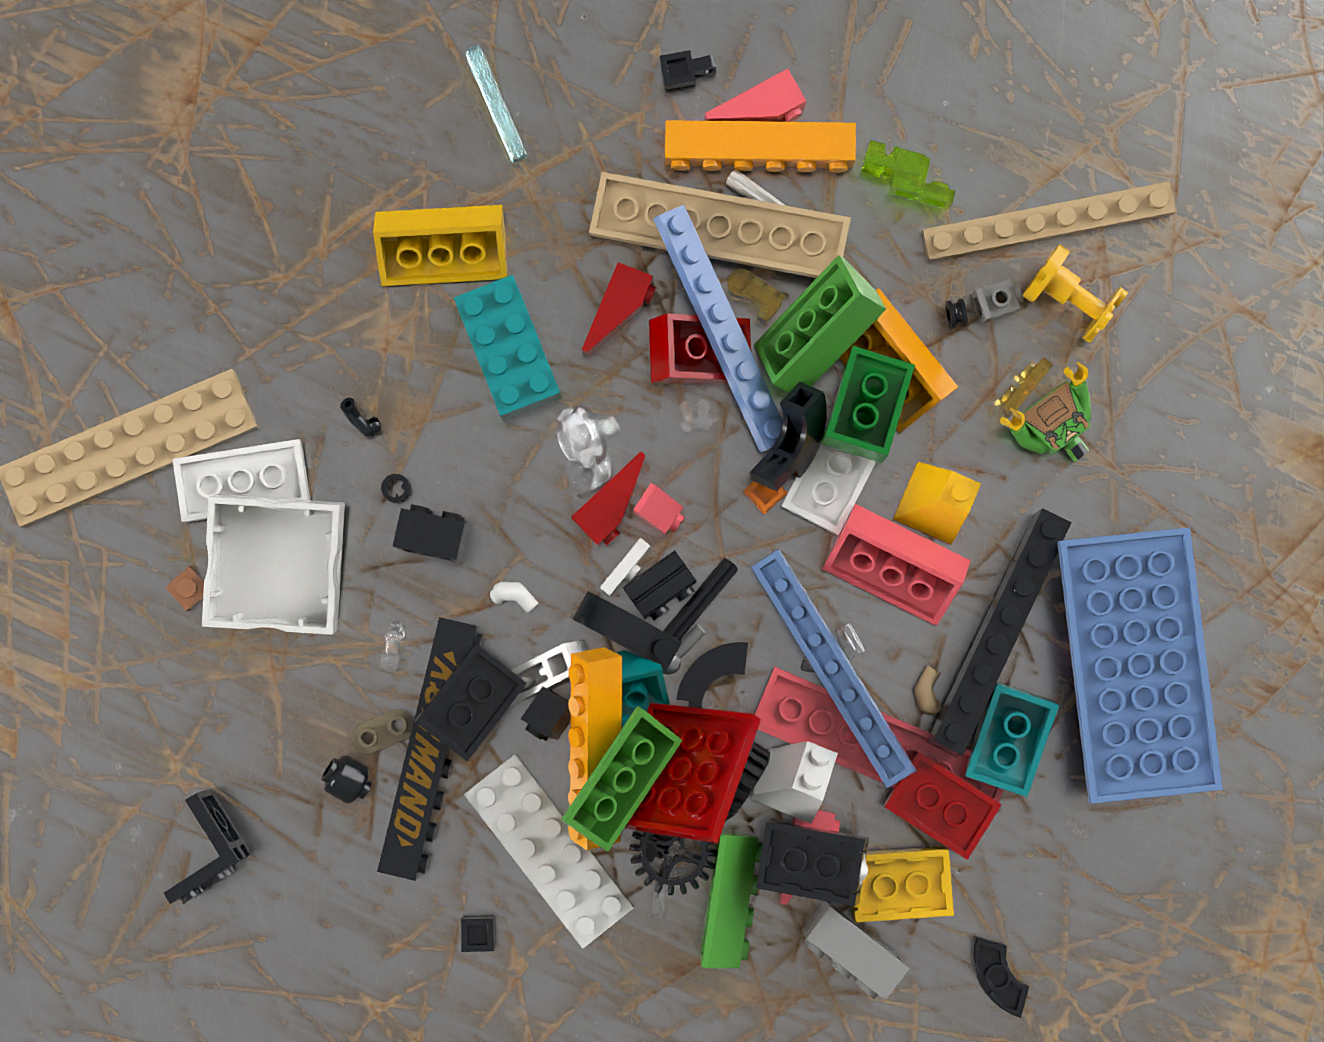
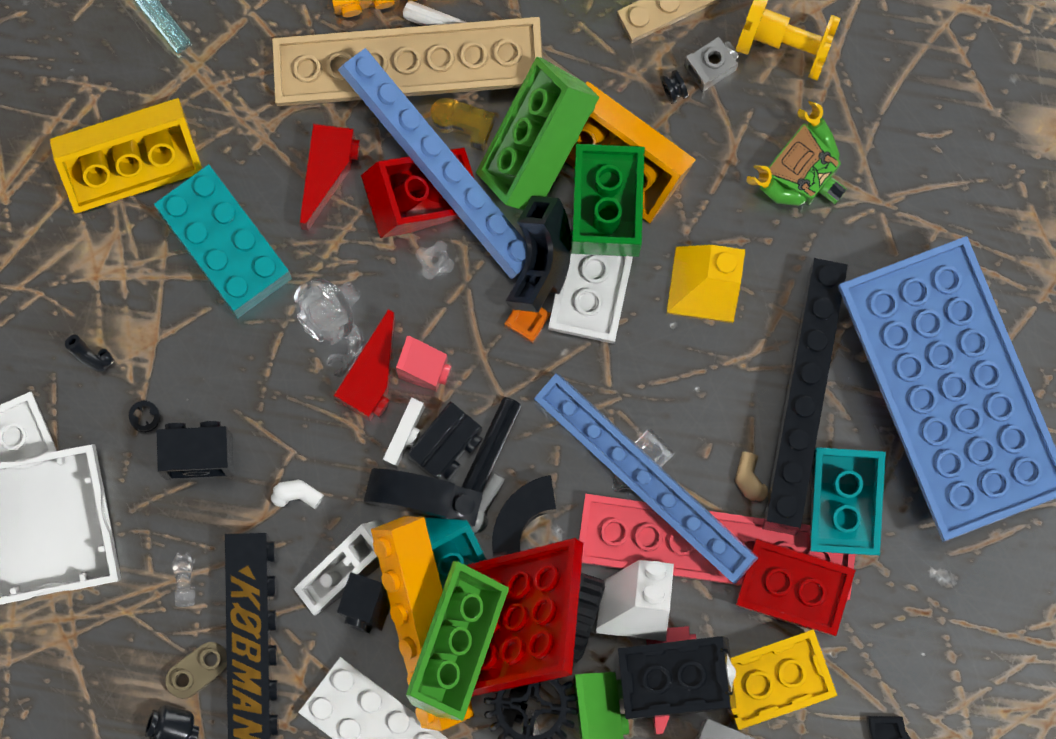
camera: 15 degrees left, 5 degrees down
black plate [415,643,527,761] -> none
coral slope [822,504,971,626] -> none
clear yellow plate [999,357,1053,418] -> none

